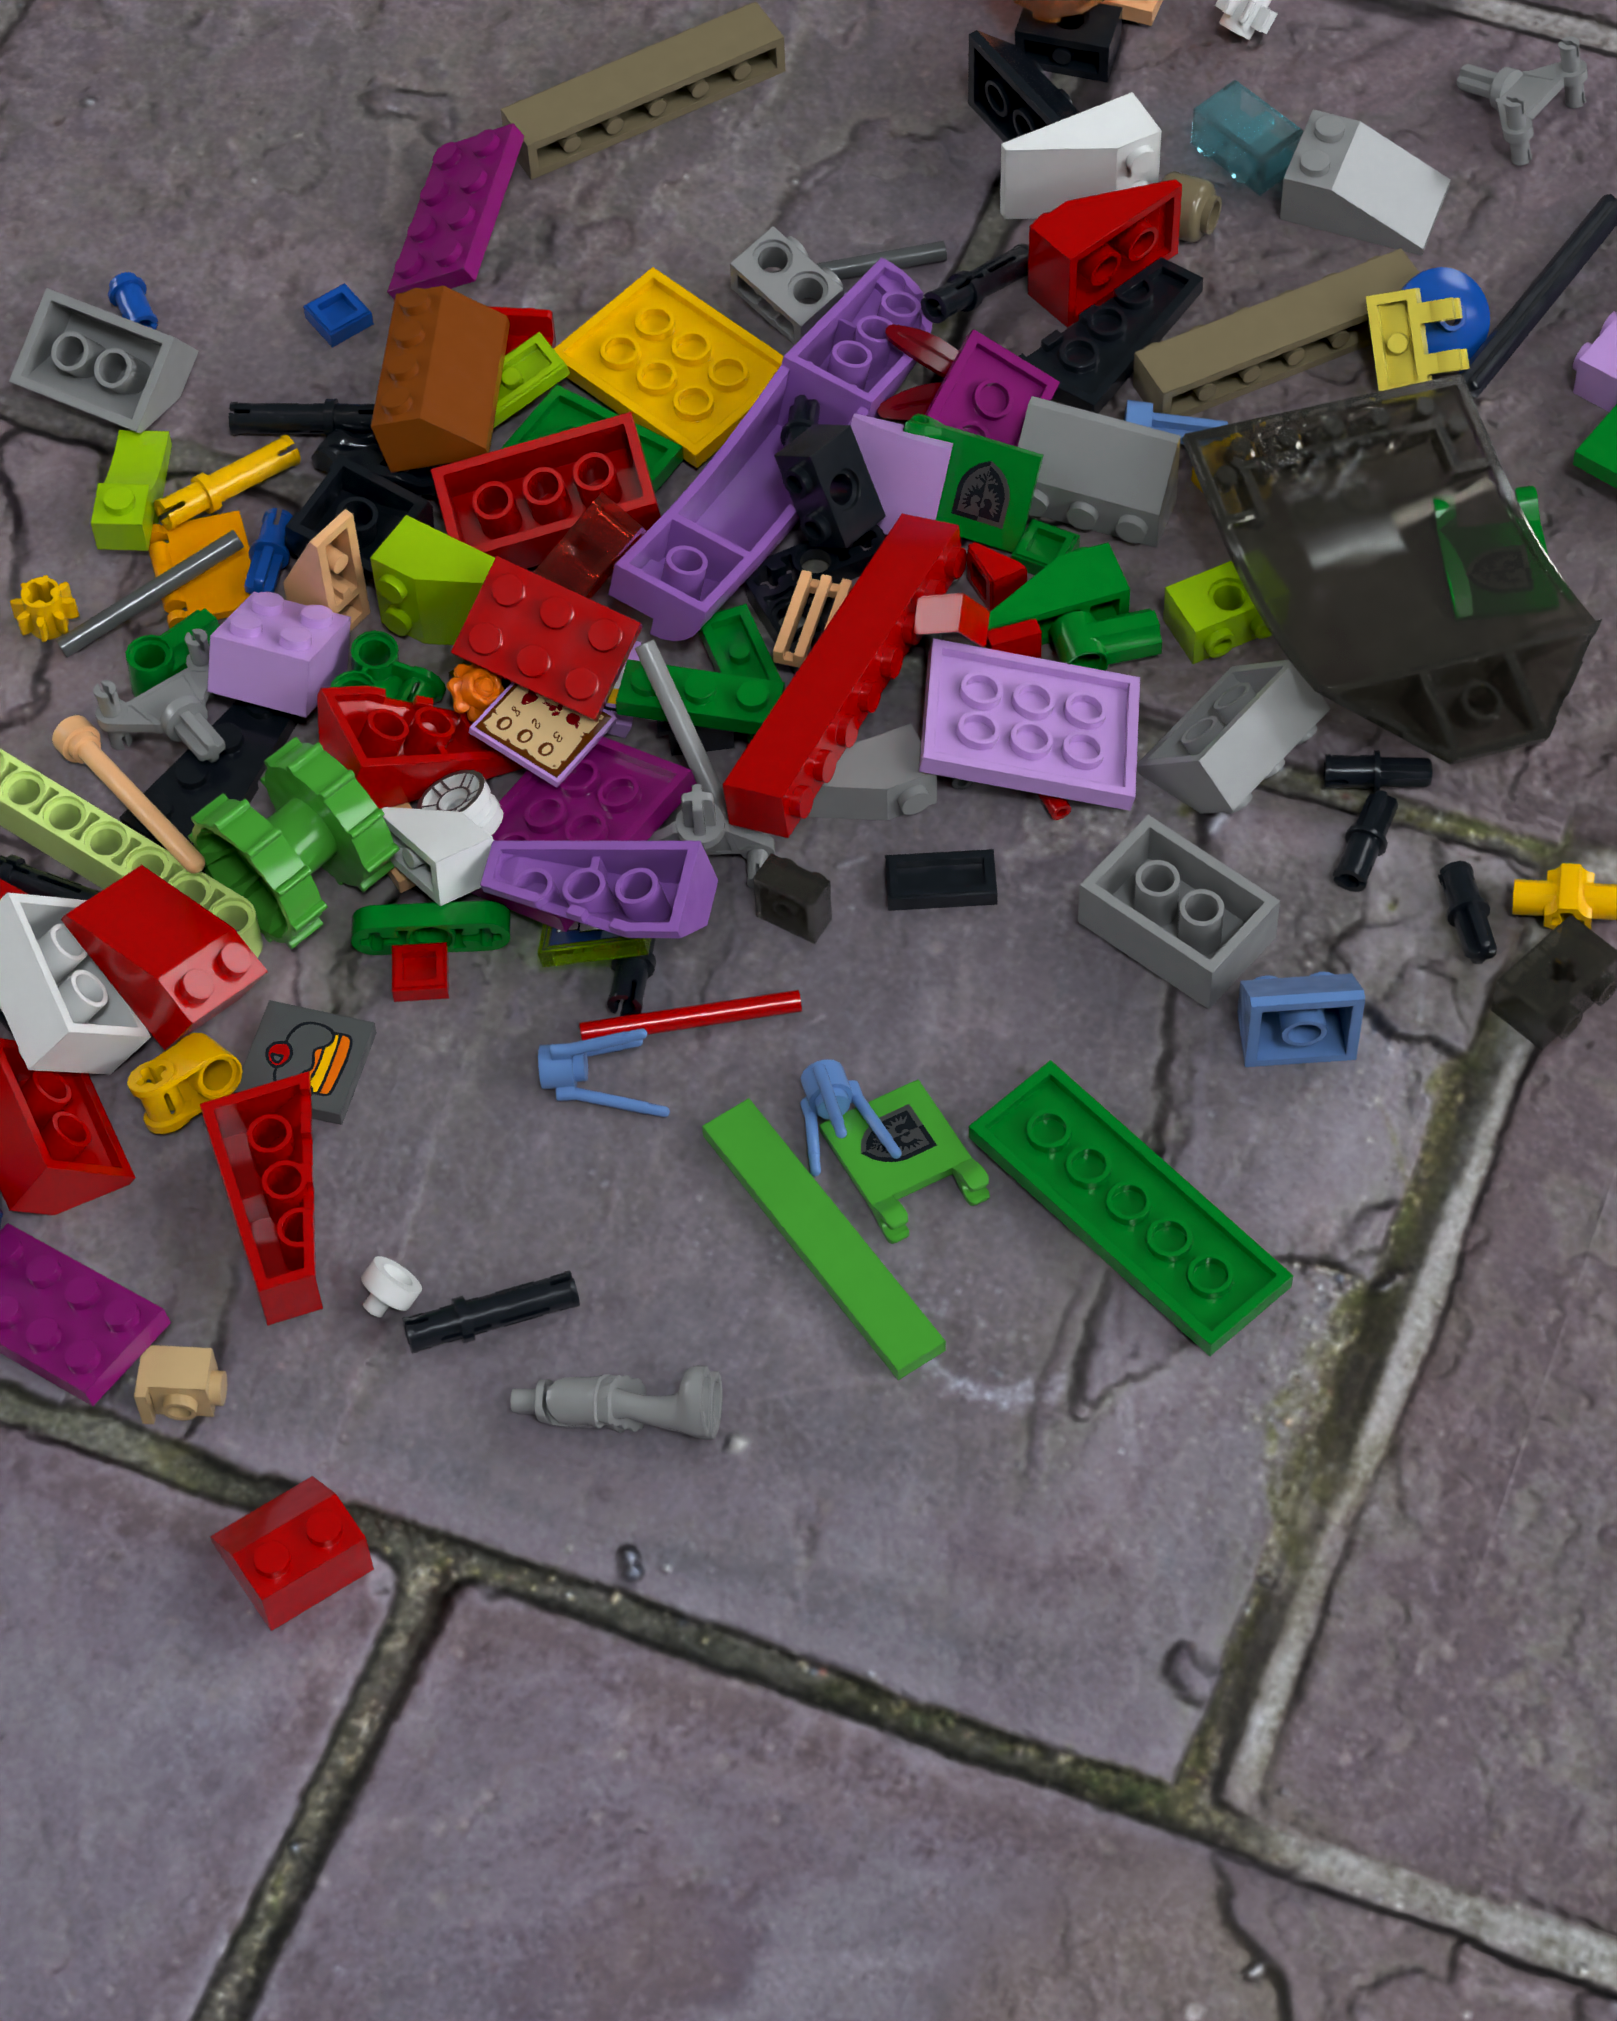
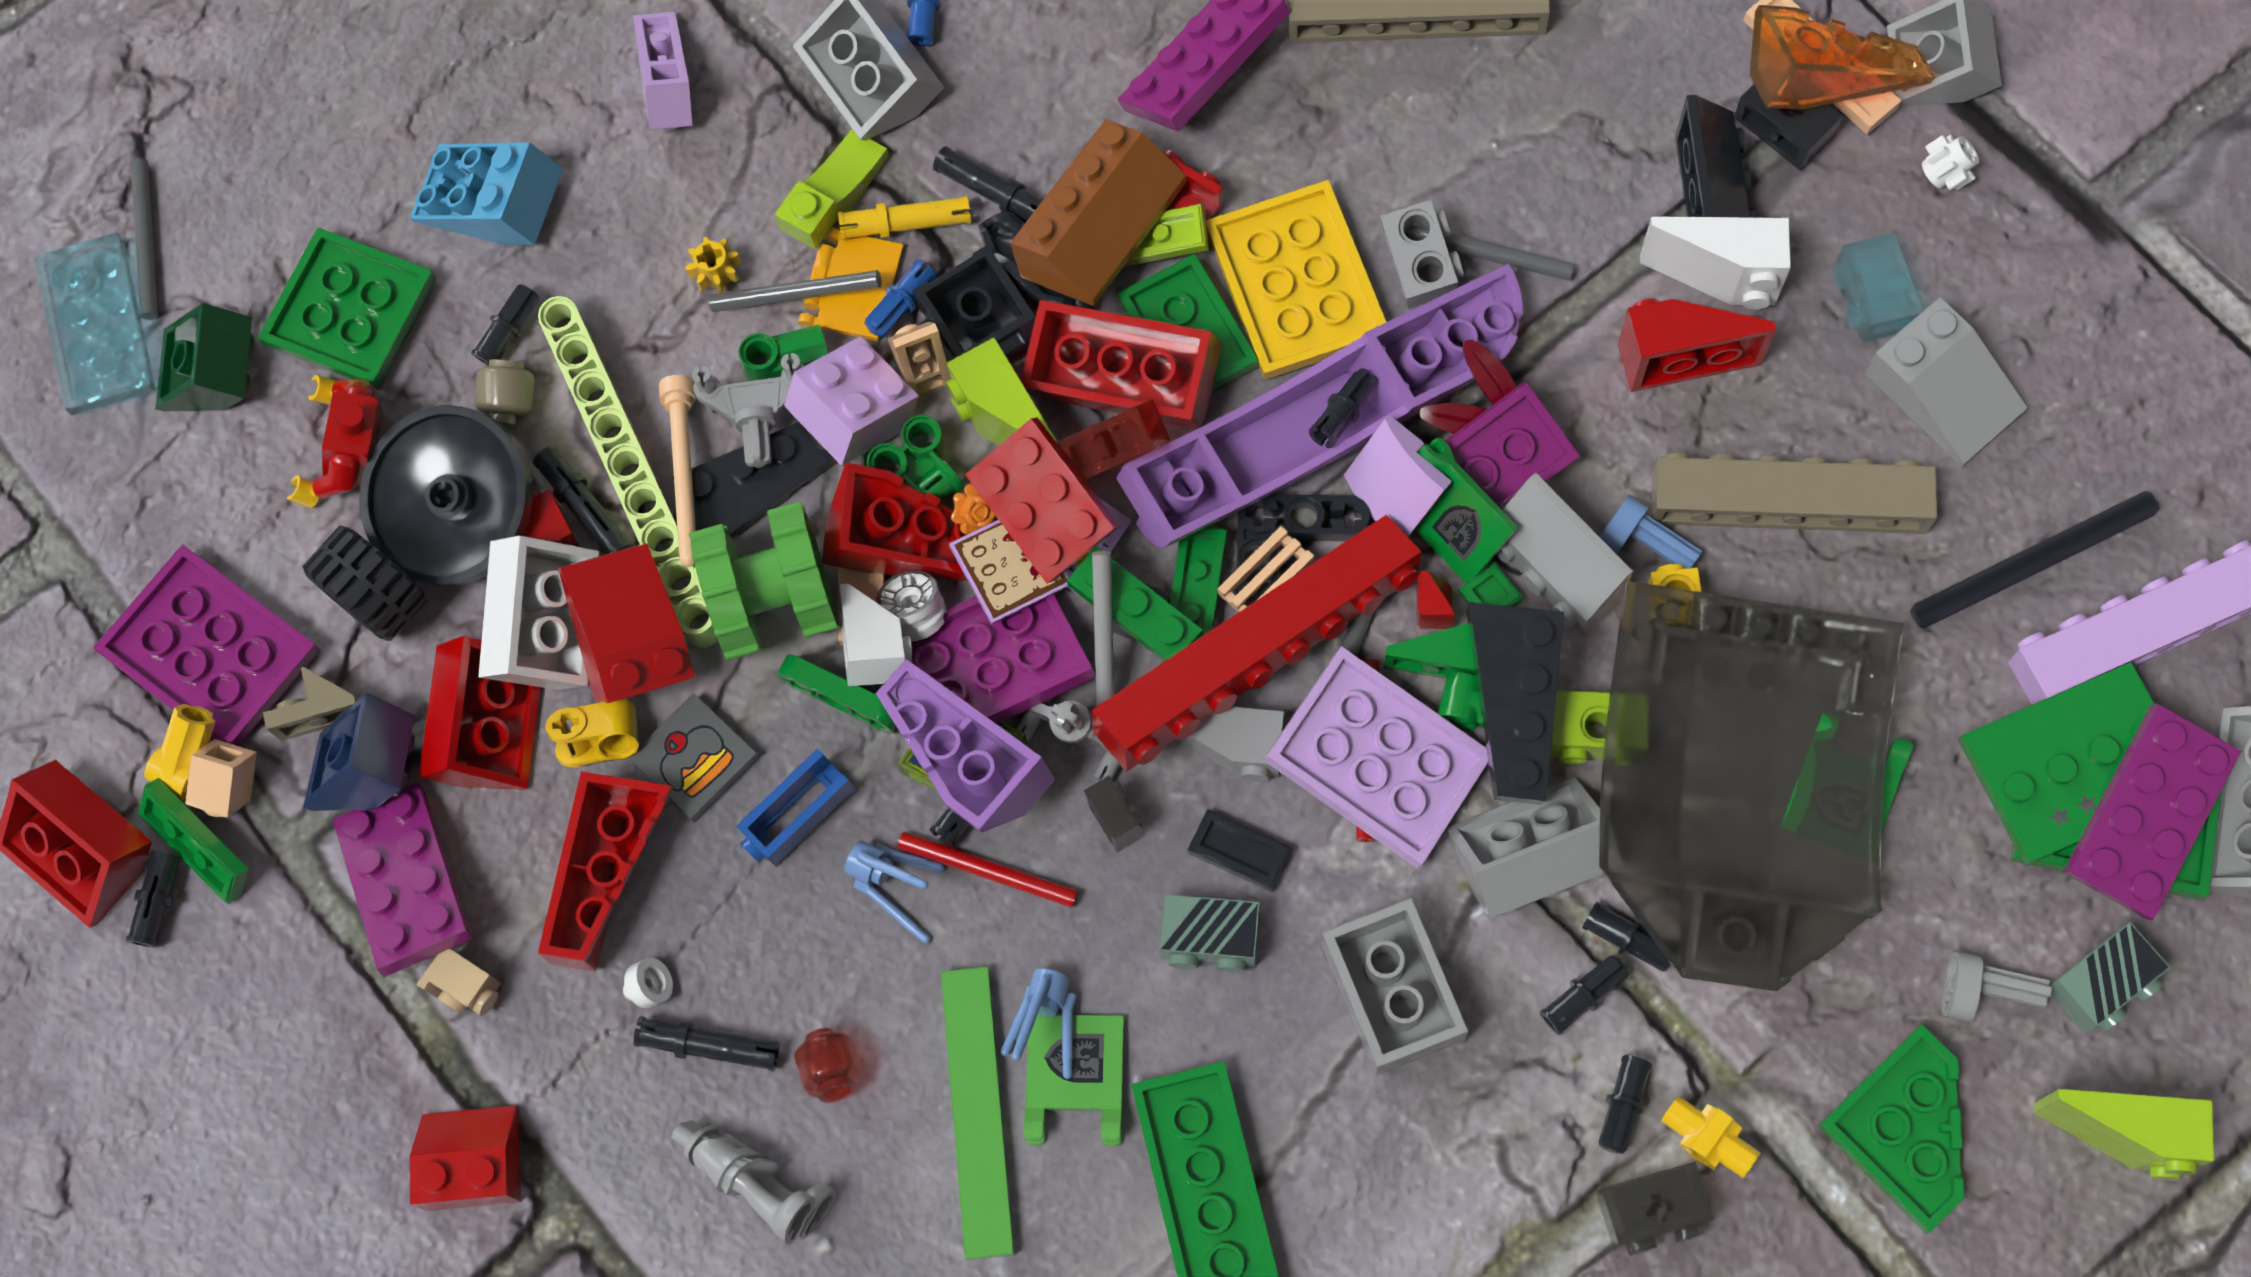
camera: 35 degrees right, 15 degrees up
blue tile [303,283,374,348] -> none
red tile [392,942,449,1002] -> none
black brick [774,424,886,549] -> none
slope [914,593,990,647] -> none
black pin [921,243,1029,324] -> none
red tile [985,618,1042,658] -> none
black wing [1018,257,1203,413] -> none
dark tan head [1161,171,1222,243] -> none
medium blue slope [1237,972,1365,1067] -> none
light yellow plate [1366,288,1470,398] -> none
blue dish [1402,267,1490,360] -> none
light grey axle [1456,36,1588,165] -> none
none -> blue window [736,748,858,868]
none -> clear red head [794,1028,862,1103]
none -> brick [1159,894,1260,973]
none -> black wedge [1466,602,1564,805]

